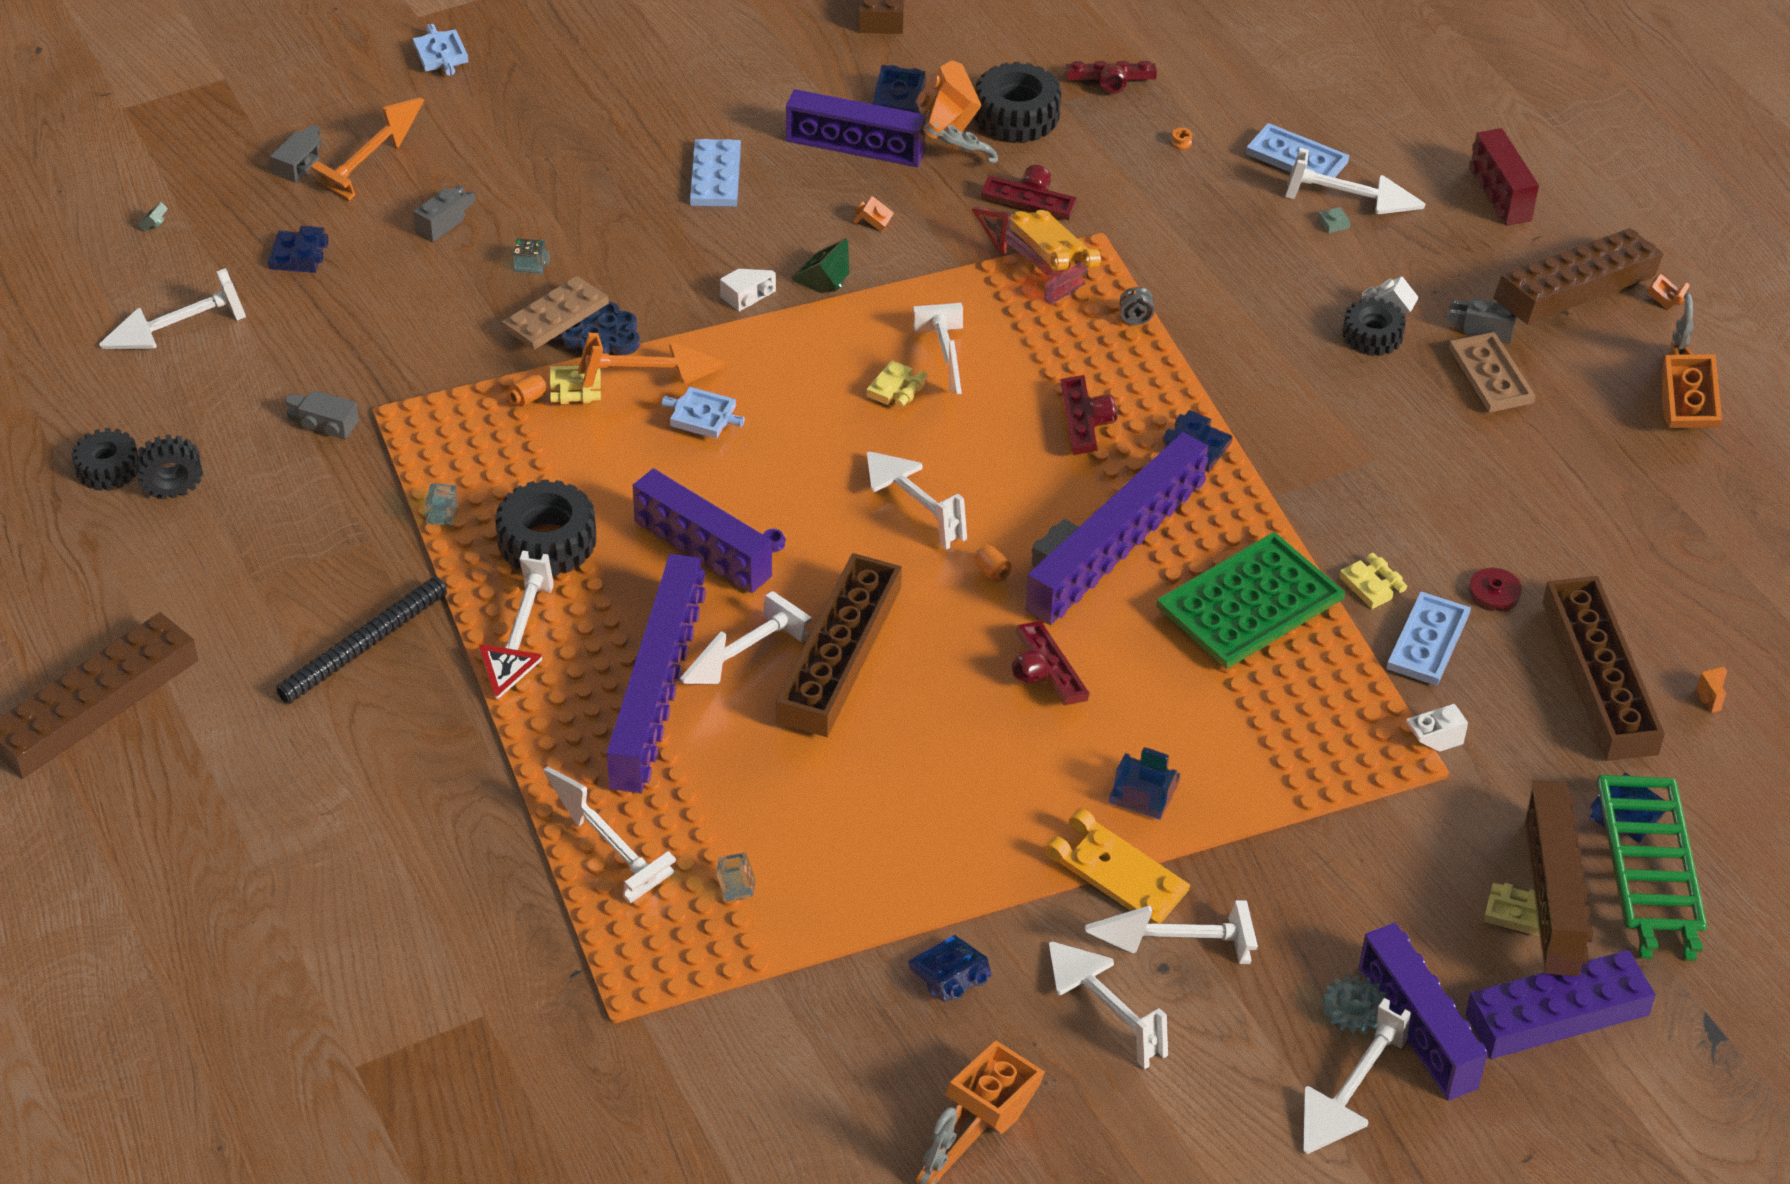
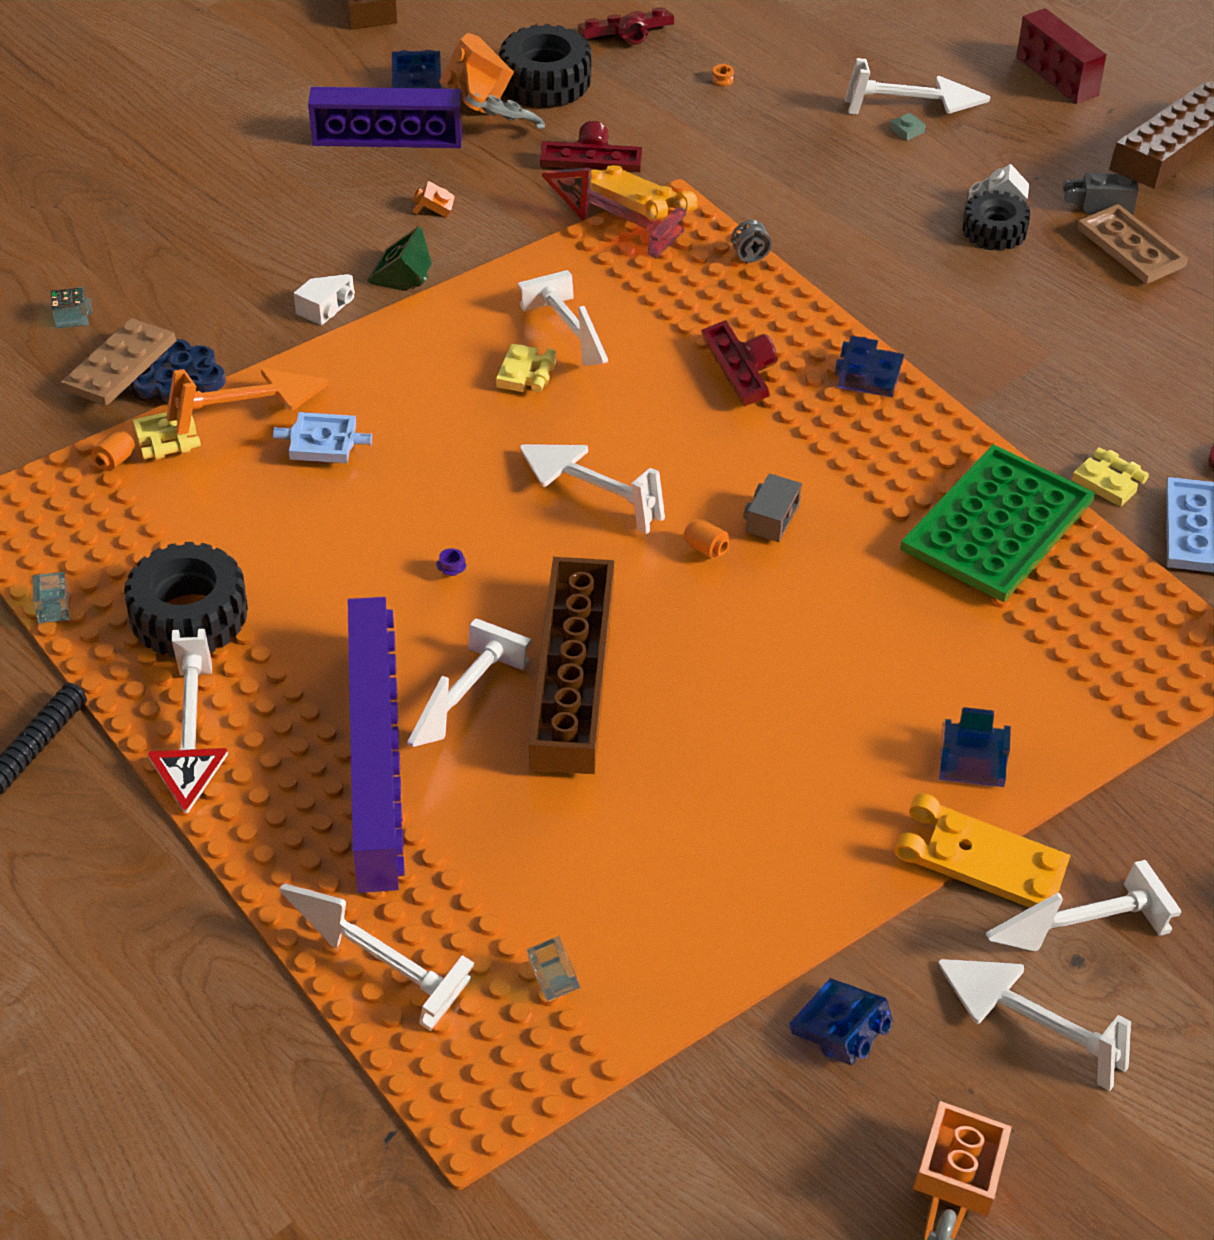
camera: 15 degrees left, 0 degrees up
dark purple brick [632,468,772,594] -> none
light blue plate [690,139,741,207] -> none
dark red plate [1012,621,1090,706] -> none
dark purple brick [1025,432,1208,625] -> none
light blue plate [1246,123,1349,187] -> none

